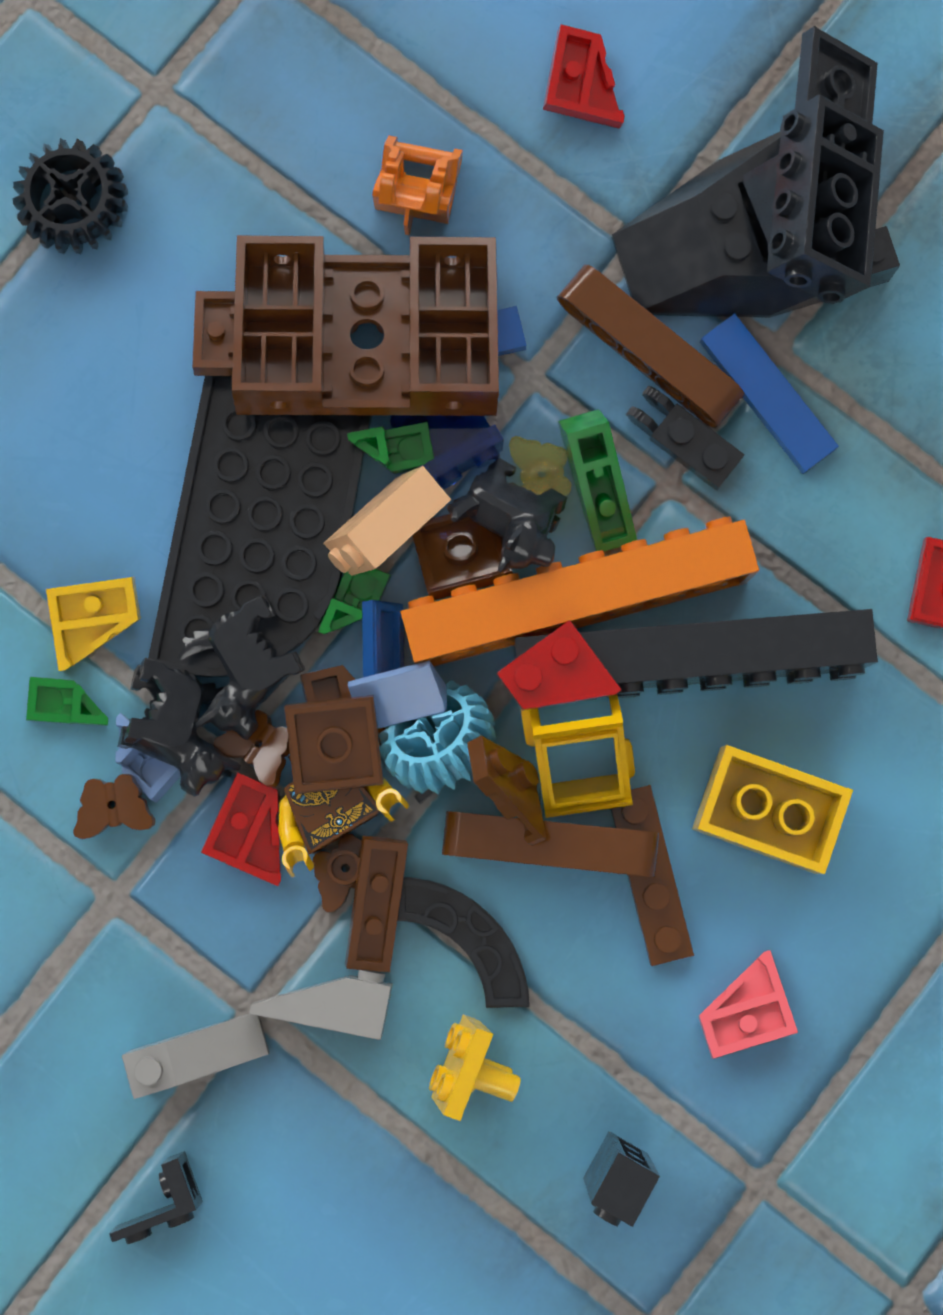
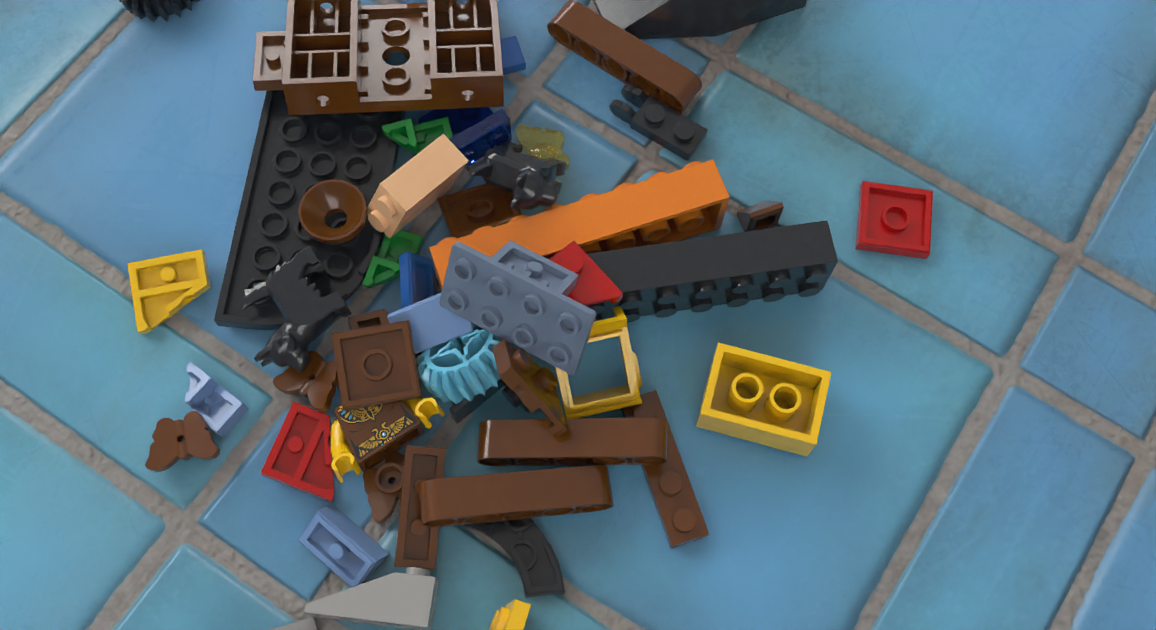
camera: 10 degrees left, 15 degrees down
green slope [26,677,109,726] -> none
black animal [117,658,241,797] -> none
green slope [558,409,637,551] -> none
coral wing [698,950,798,1059] -> none
blue tile [700,313,839,474] -> none
none -> reddish brown piece [298,179,367,245]
none -> medium blue slope [298,505,389,588]
none -> reddish brown beam [418,465,614,527]
none -> sand blue bracket [439,240,596,375]
none -> reddish brown slope [737,201,784,232]

